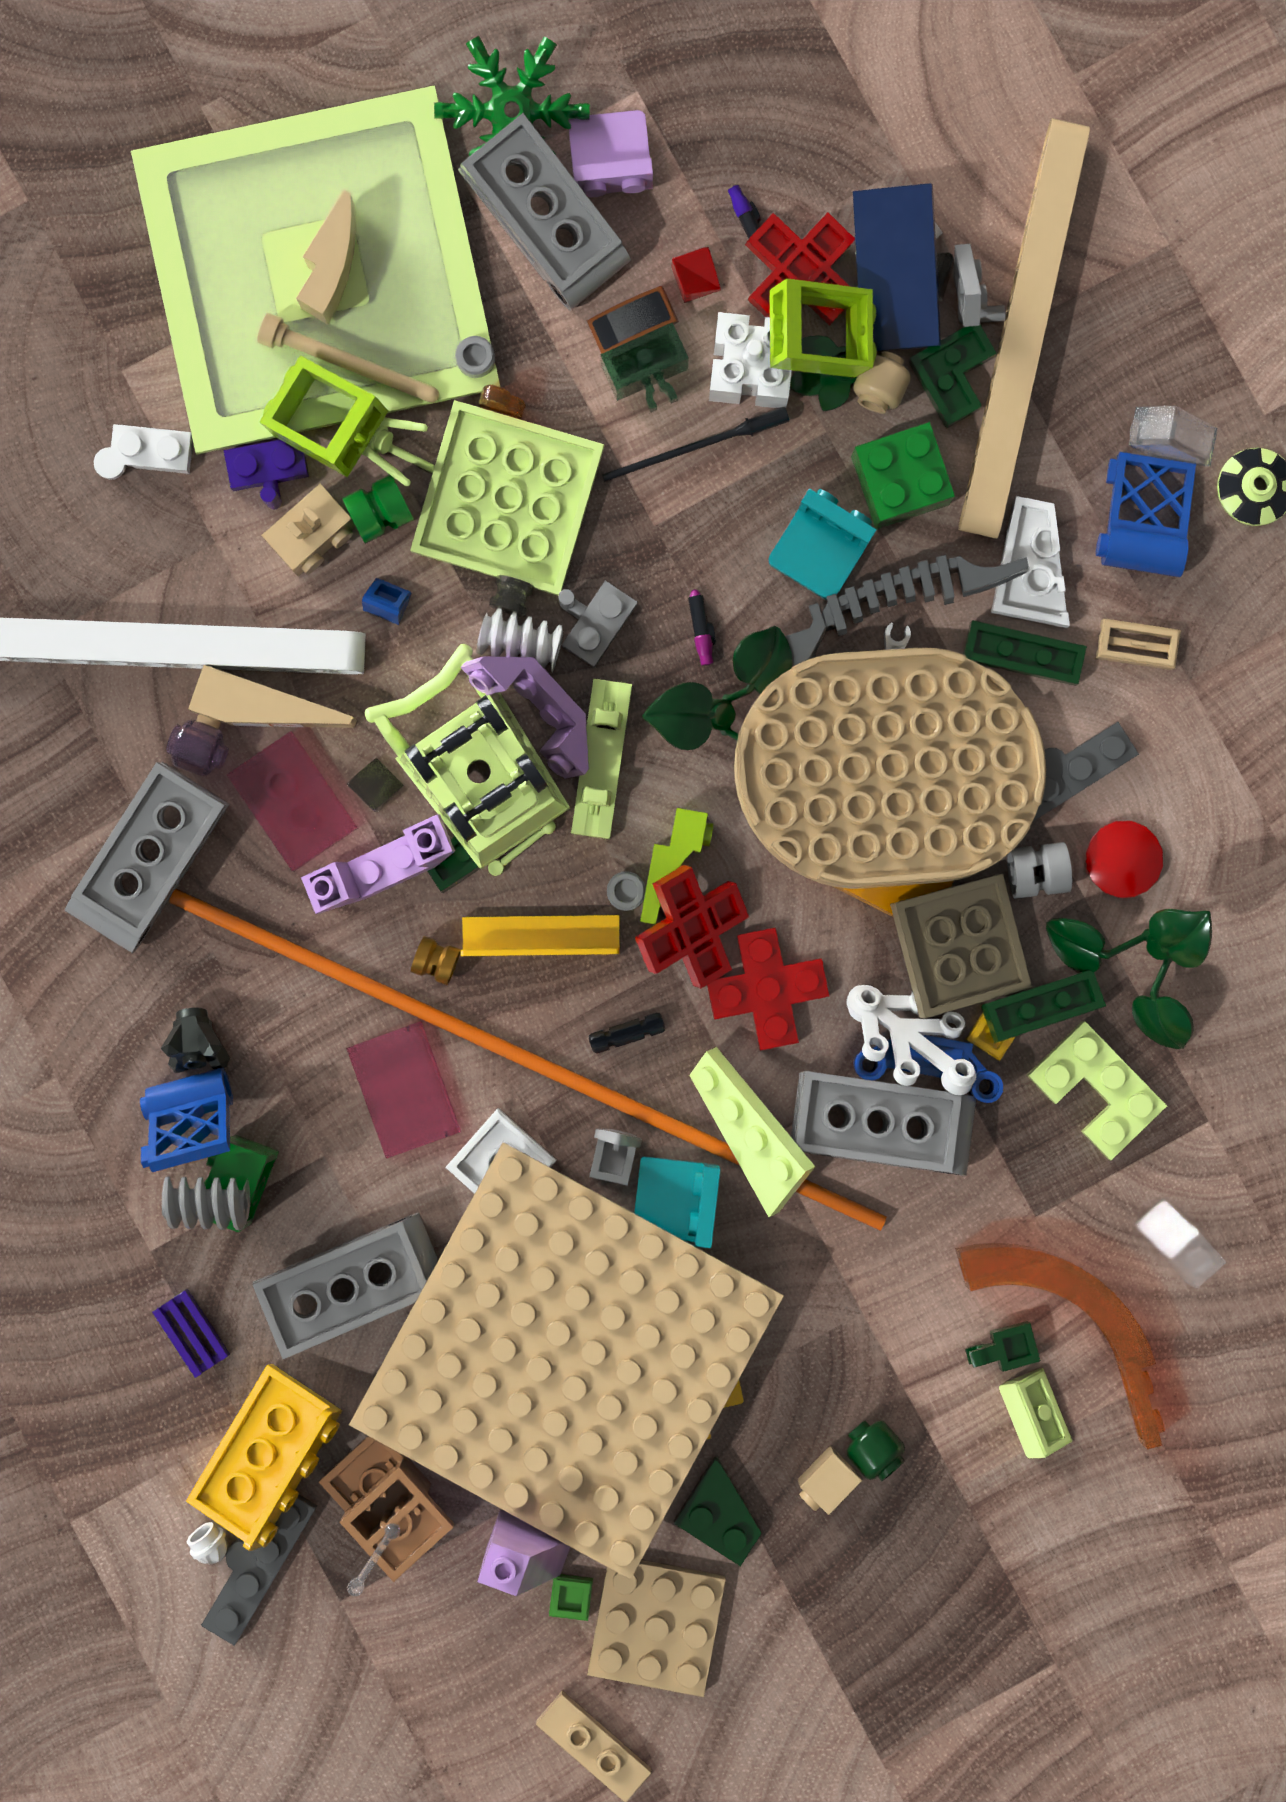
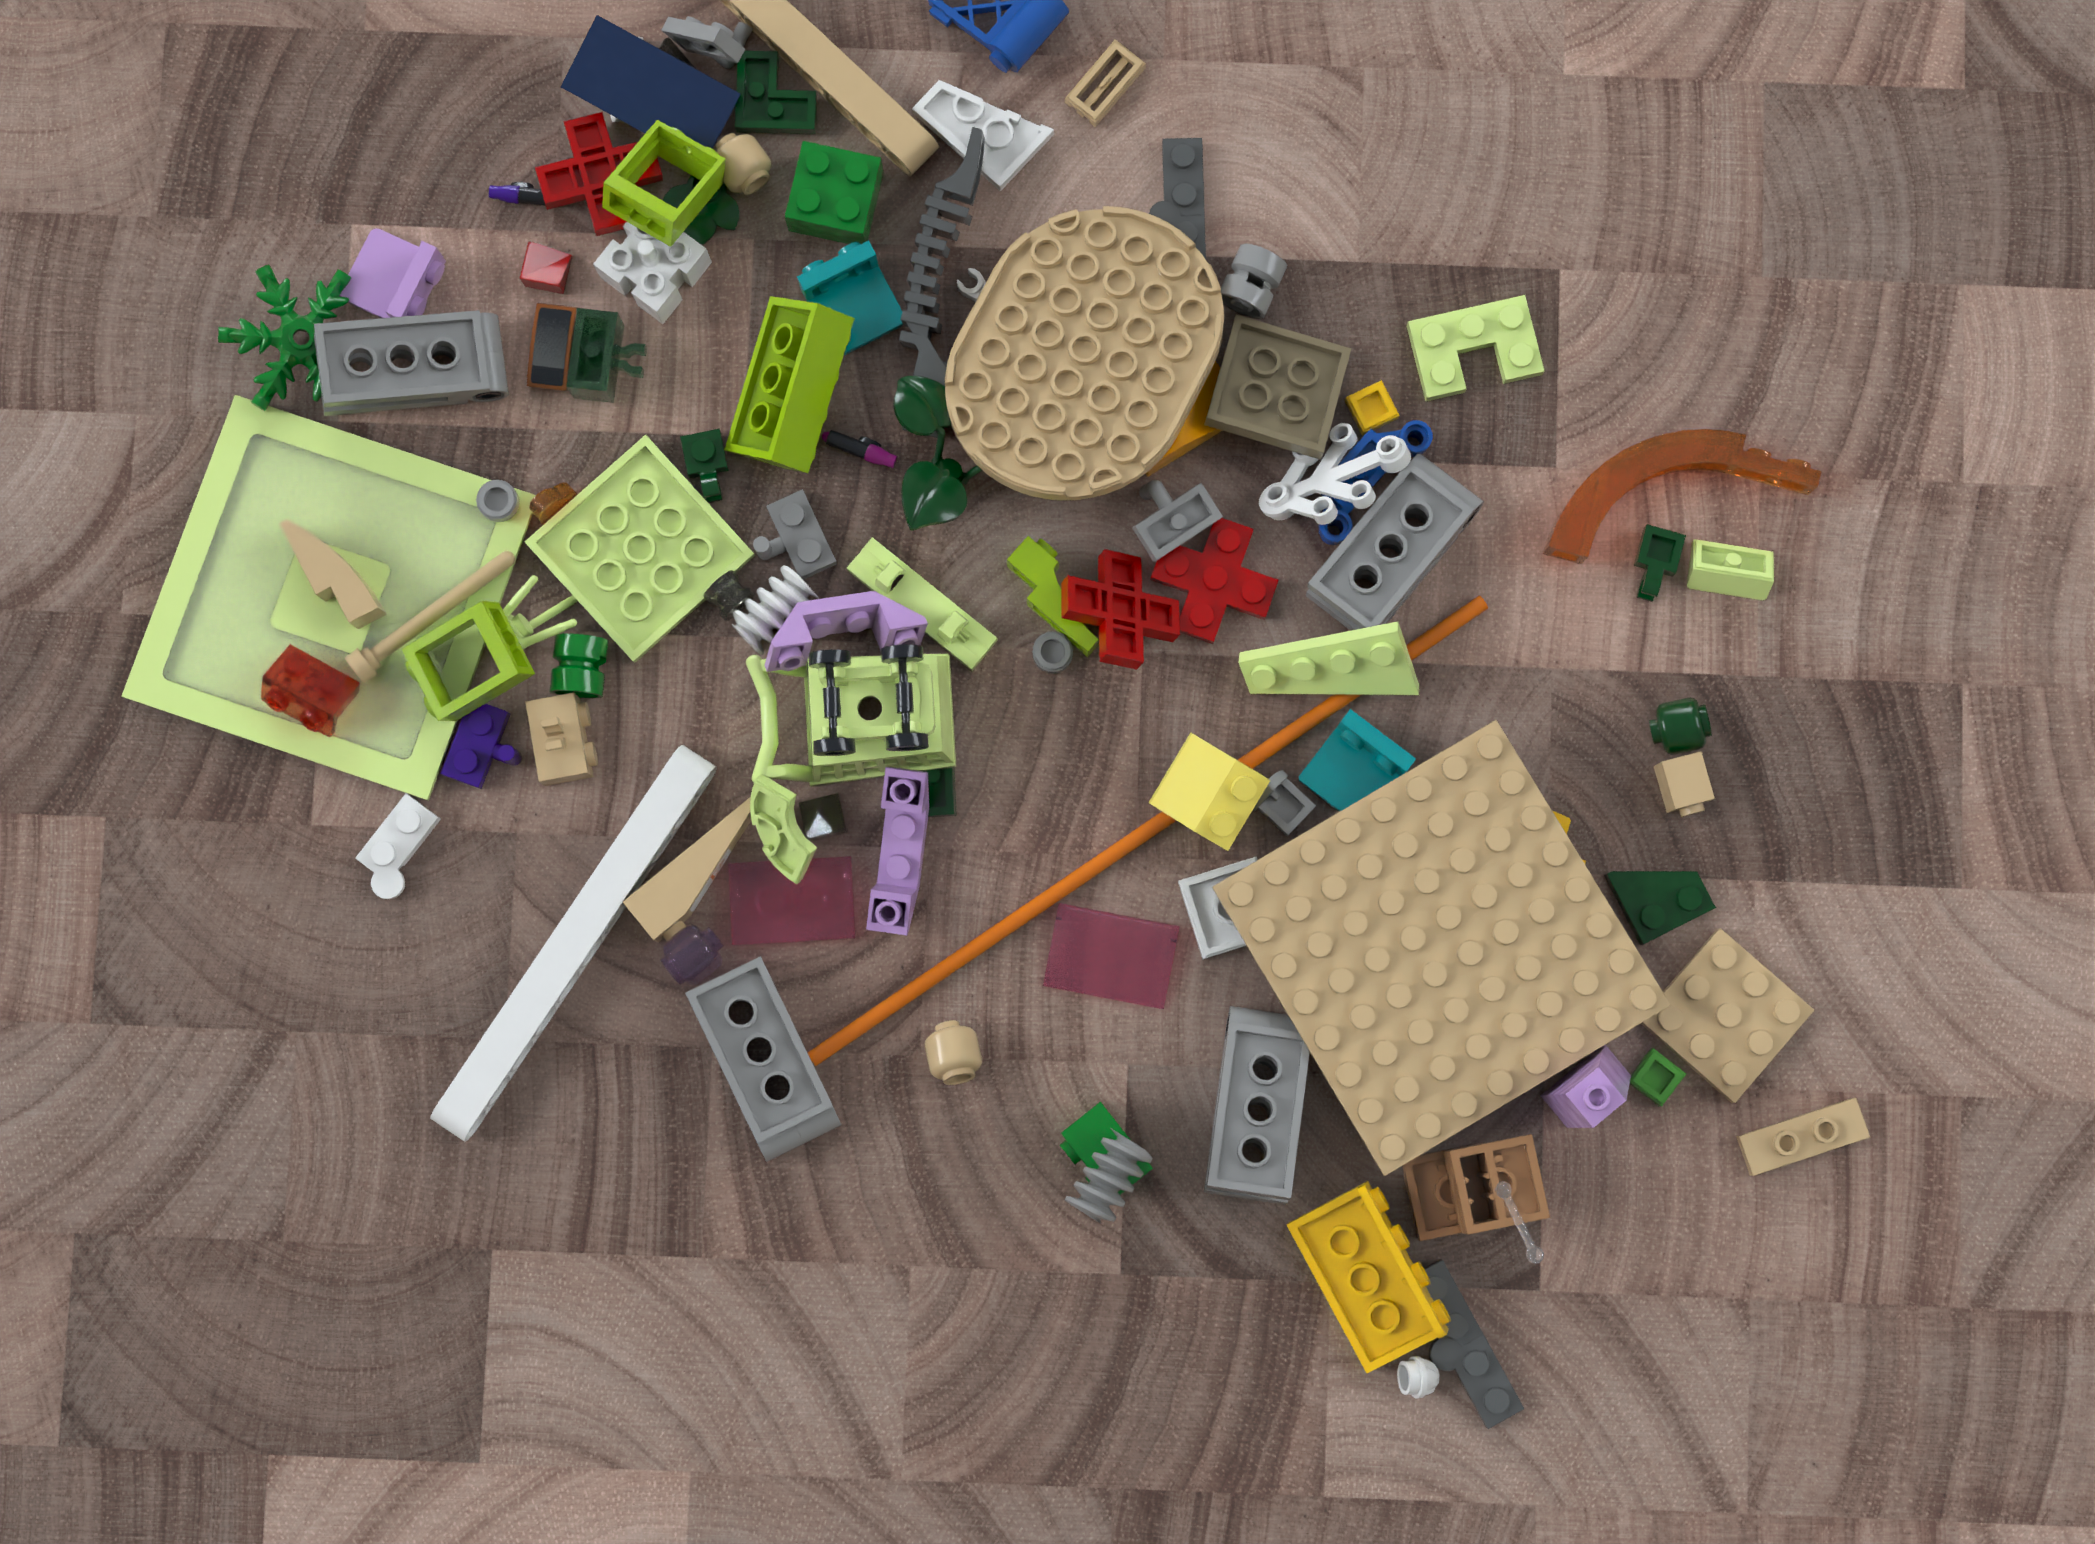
camera: 55 degrees left, 5 degrees down
blue piece [140,1067,233,1172] -> none
dark purple tile [152,1289,230,1378] -> none
pearl dark grey rock [161,1008,230,1073] -> none
blue slope [362,578,412,625] -> none
pearl gold wheel [410,936,461,986] -> none
yellow panel [461,915,620,956] -> none
yellowish green hinge [488,821,556,876] -> none
black axle [589,1012,665,1054] -> none
black piece [602,407,790,482] -> none
dark green plate [963,620,1087,686] -> none
dark green plate [981,970,1106,1044] -> none
dark green plant [1046,909,1212,1049] -> none
red dish [1084,821,1163,898] -> none
clear slope [1134,1199,1227,1289] -> none
none -> clear red bracket [261,644,360,737]
none -> dark green plate [680,428,729,503]
none -> lime slope [724,296,855,474]
none -> yellowish green tile [750,774,817,884]
none -> tan head [924,1020,982,1085]
none -> light grey plate [1132,480,1223,562]
none -> light yellow slope [1149,732,1270,851]

